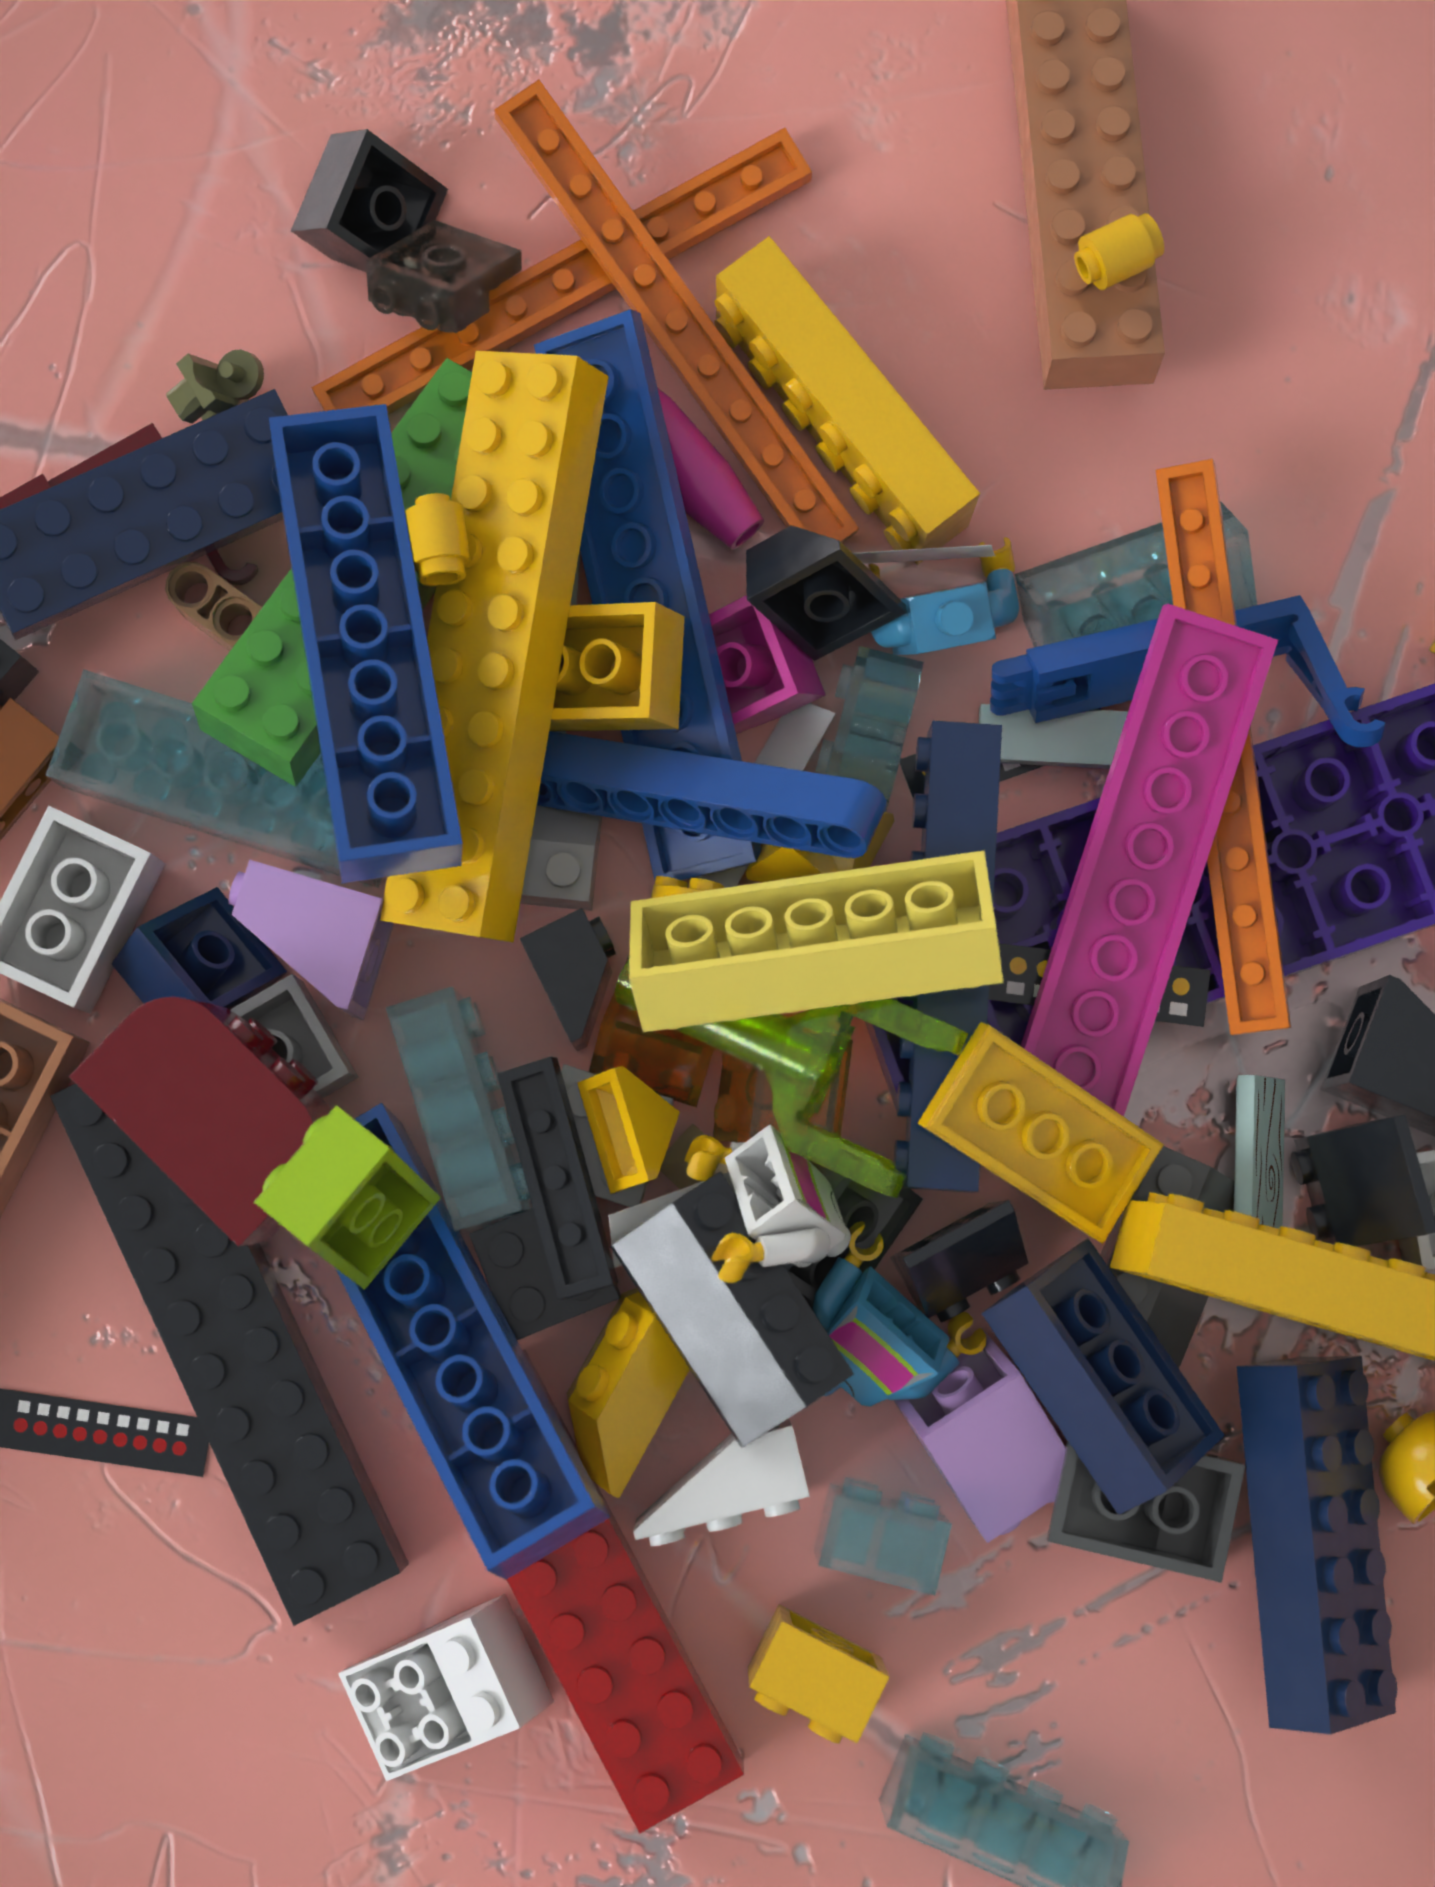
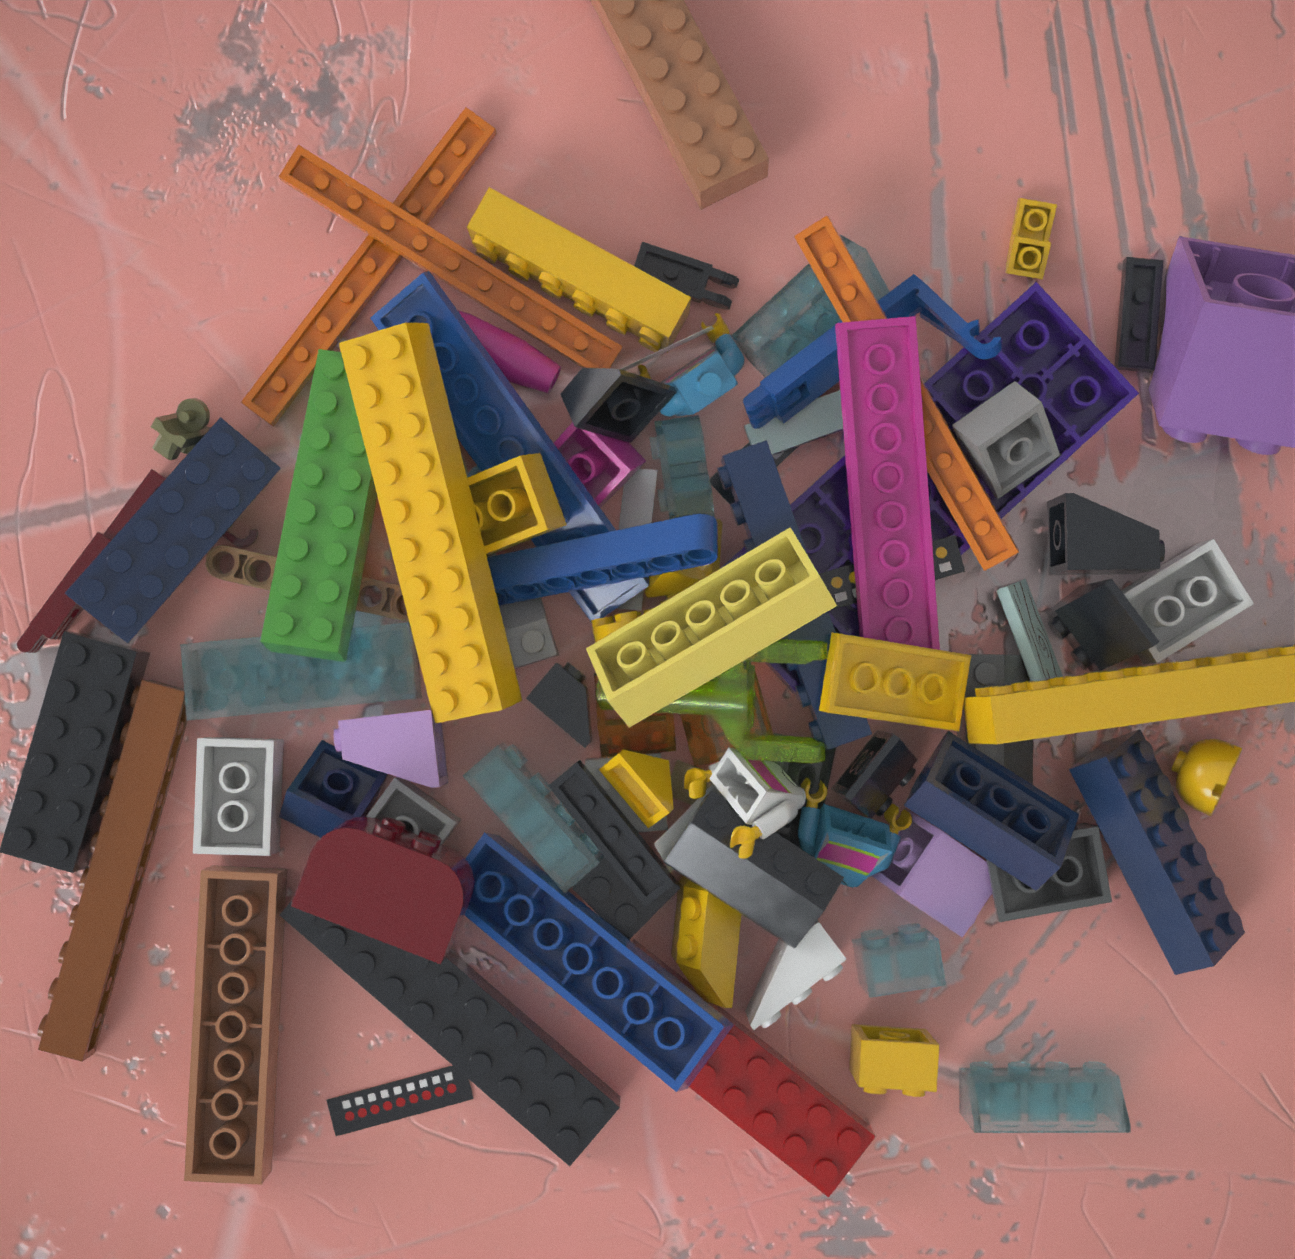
camera: 30 degrees left, 5 degrees up
lime brick [255,1105,441,1290] -> none
blue brick [269,404,462,883] -> none
black slope [291,129,448,286] -> none
white slope [338,1594,554,1781] -> none
clear smoke plate [366,220,522,333] -> none
yellow brick [405,493,470,586] -> none
yellow brick [1074,213,1164,290] -> none
none -> black hinge [634,242,739,310]
none -> light grey slope [952,381,1060,499]

